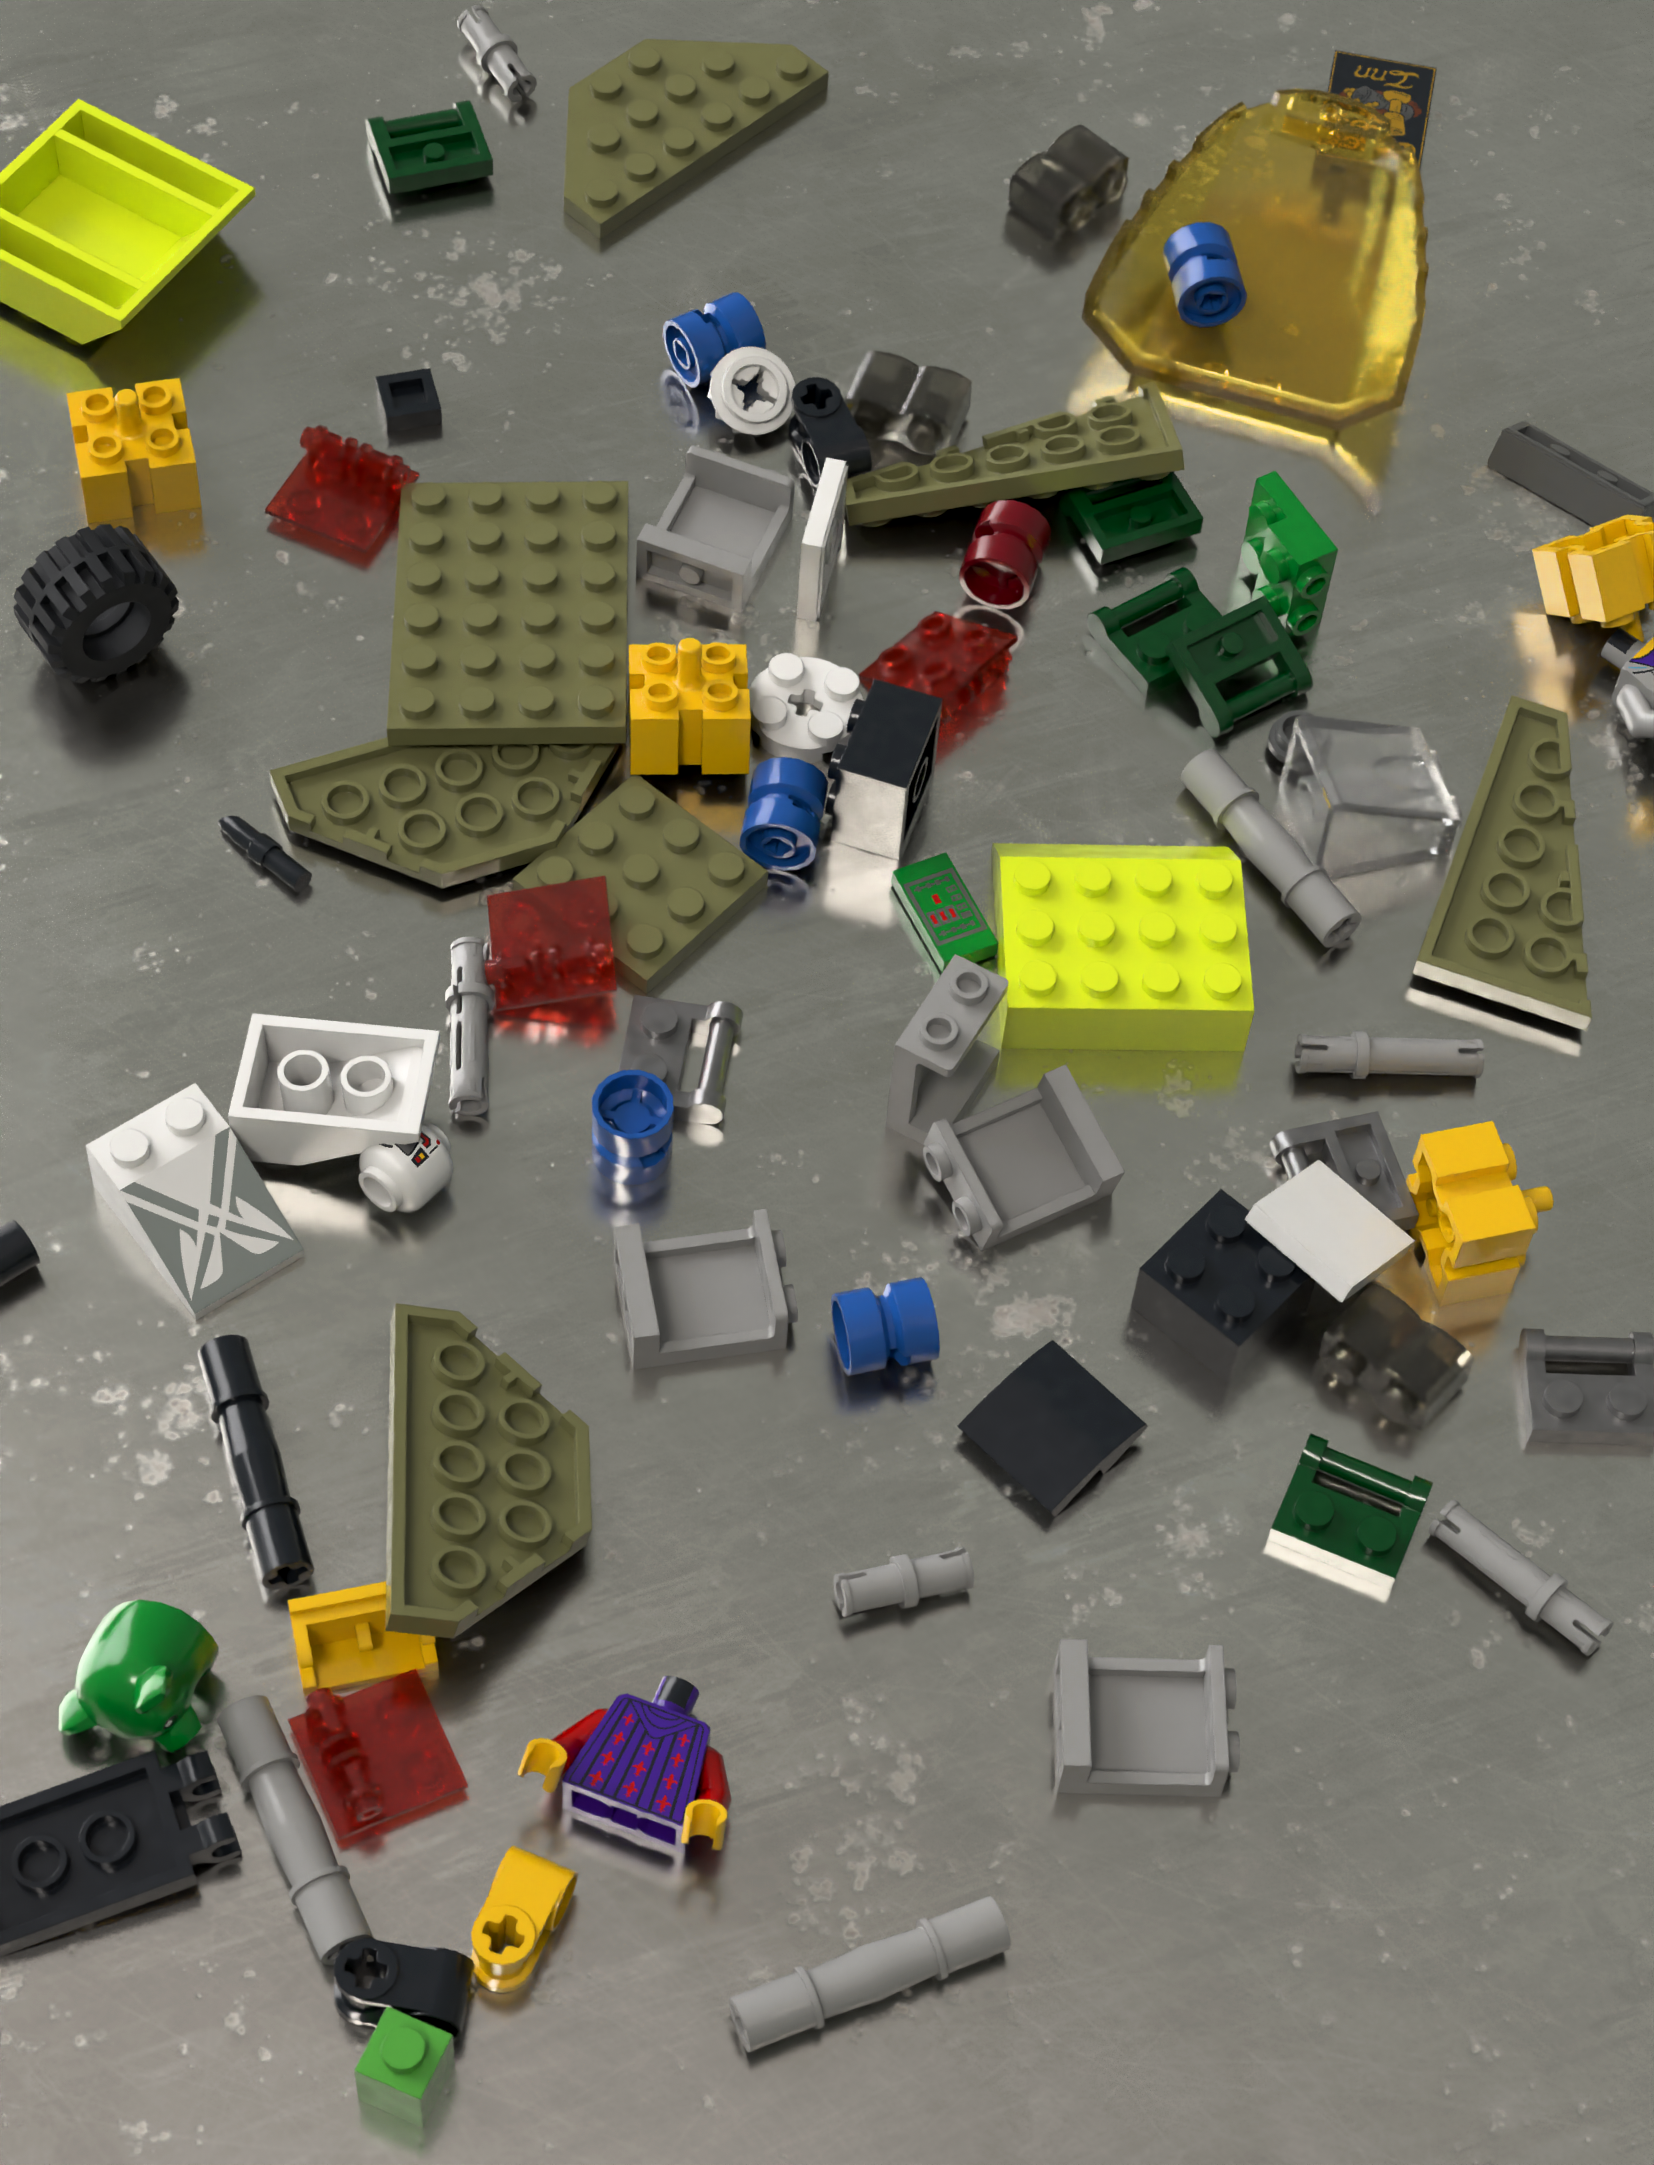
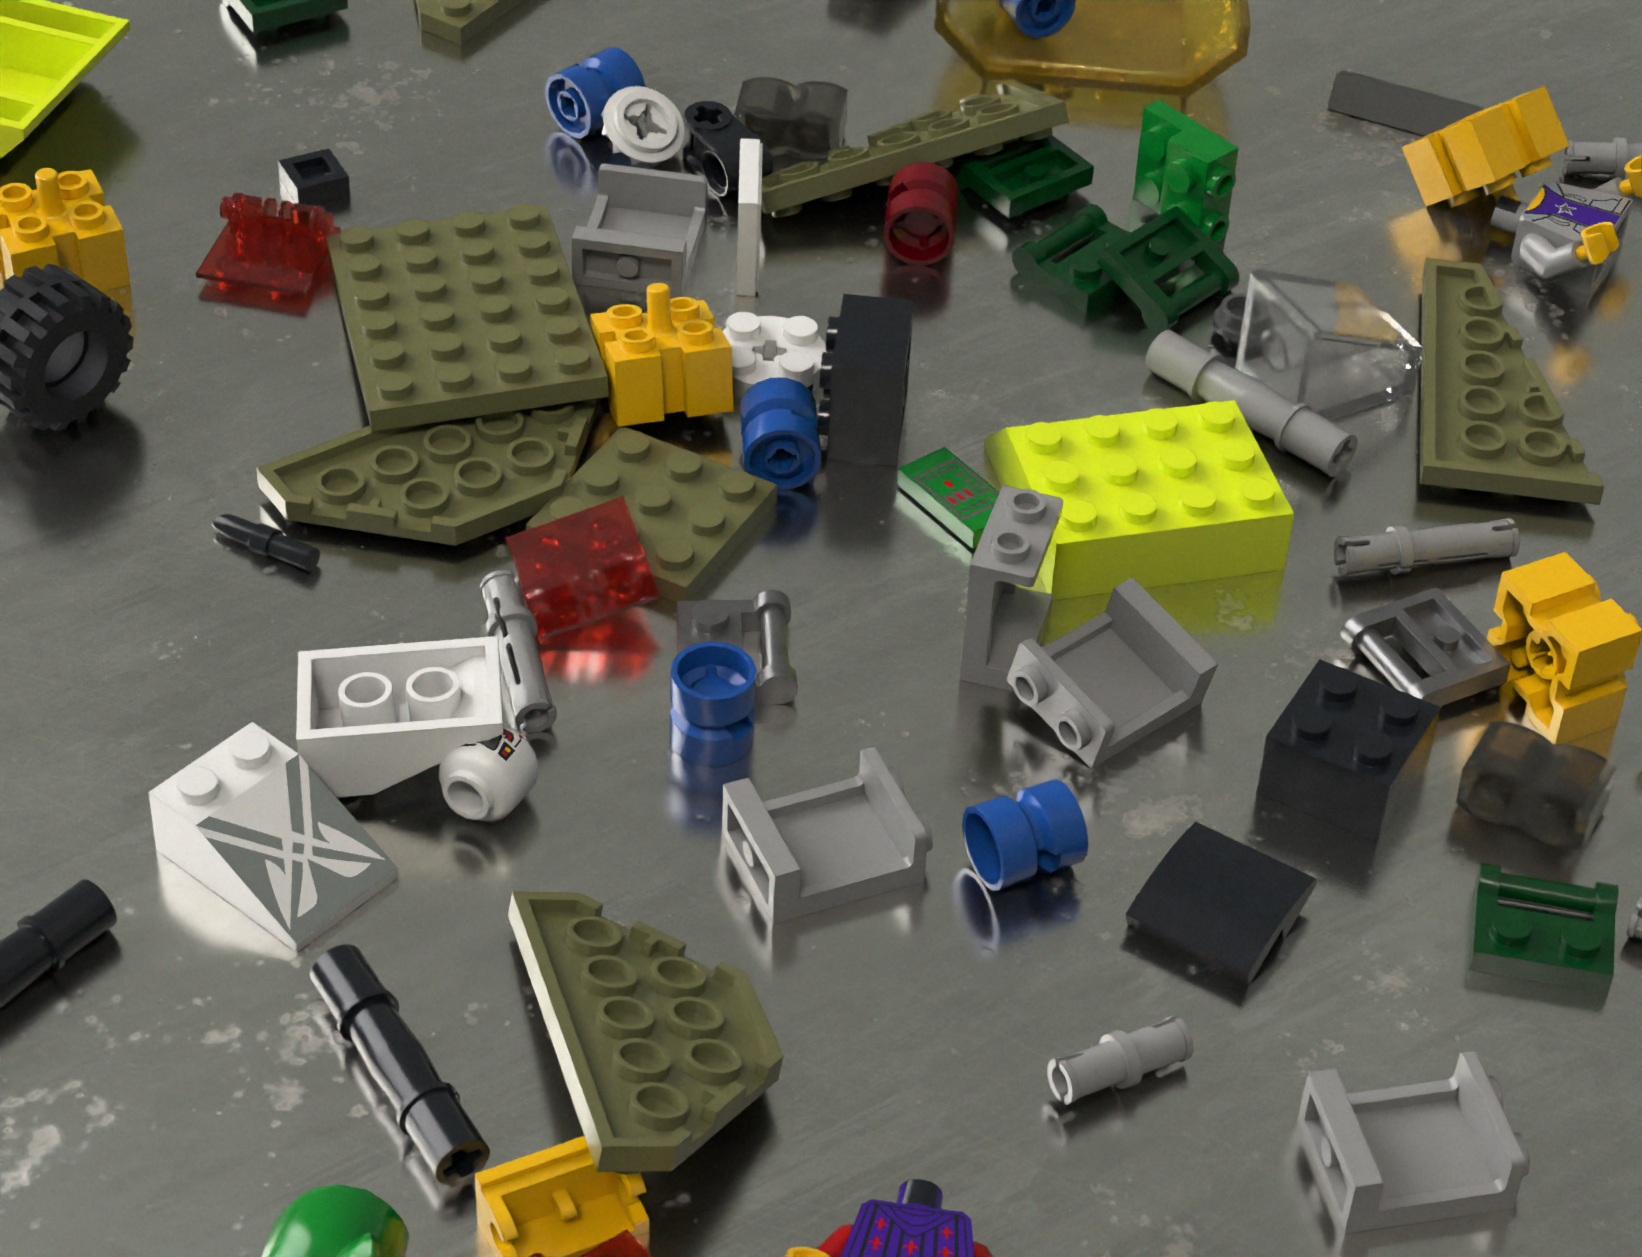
camera: 10 degrees left, 15 degrees down
clear red hinge [858,611,1018,726] -> none
white tile [1245,1160,1415,1303] -> none

